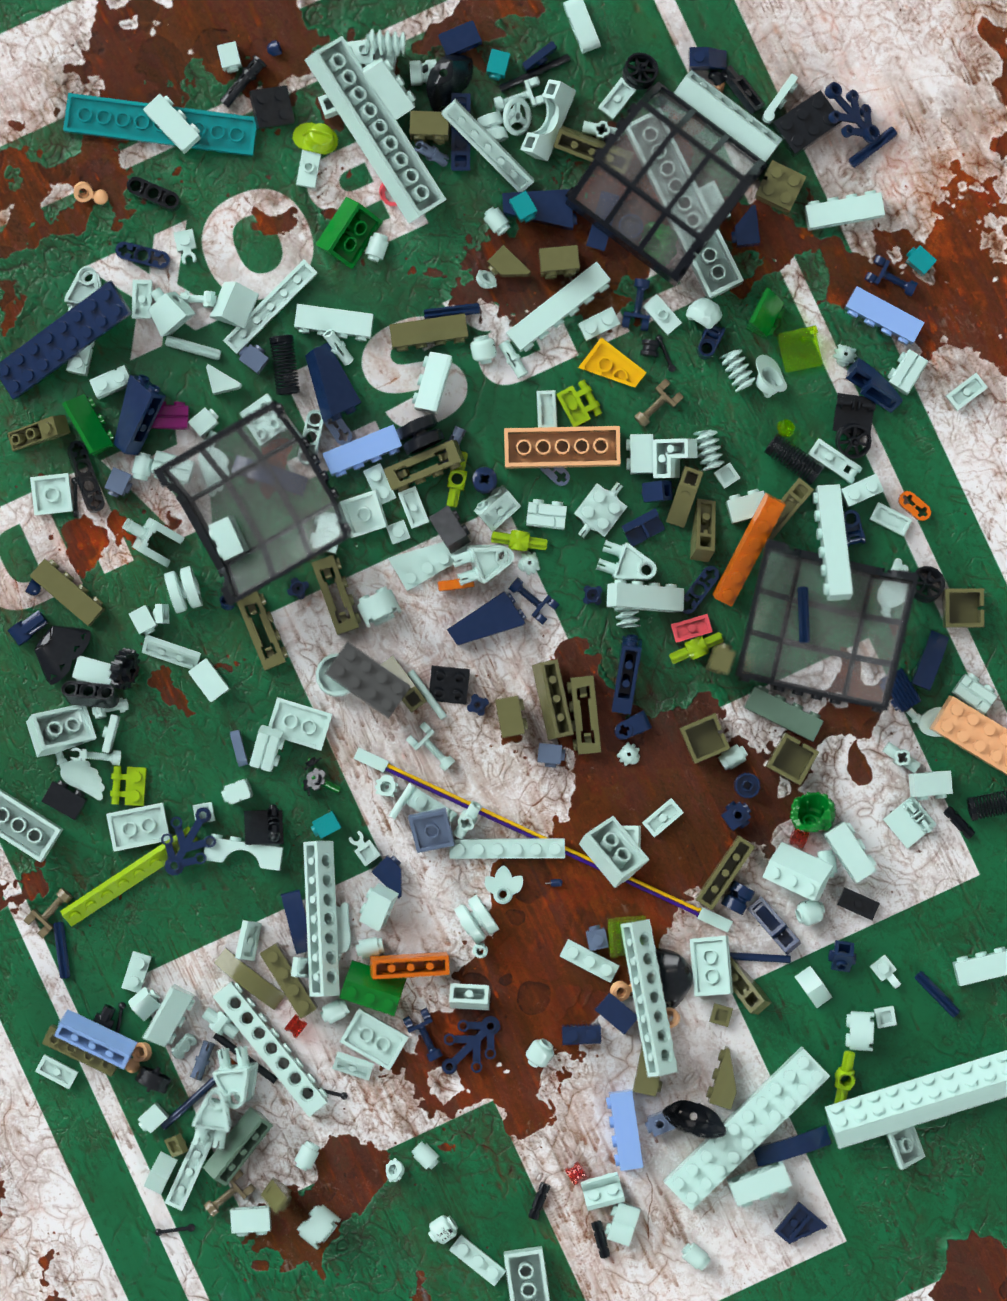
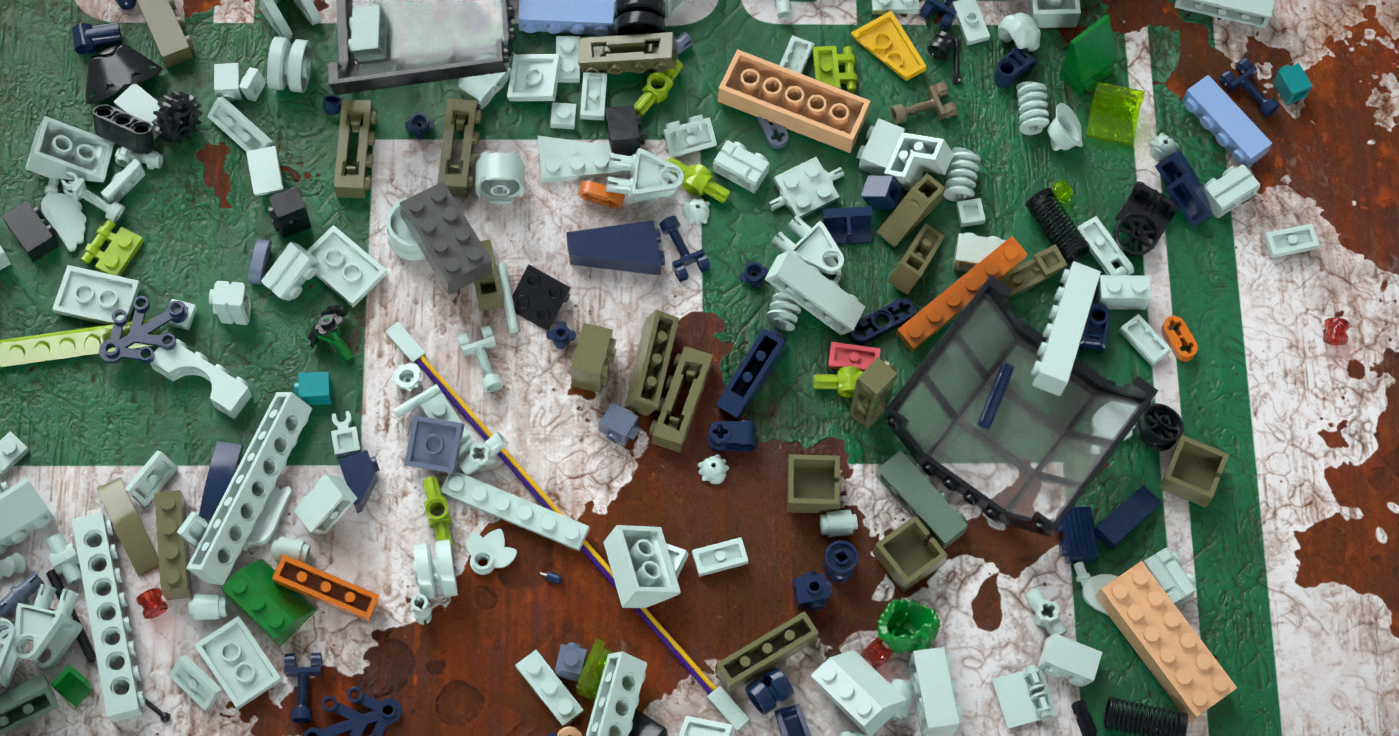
camera: 20 degrees right, 20 degrees down
black hinge [244,804,284,845] -> none
light aqua brick [449,983,490,1010] -> none
dark blue piece [473,467,497,494] -> none
none -> green panel [51,664,94,708]
none -> black brick [267,186,311,238]
none -> lime axle [423,476,453,546]

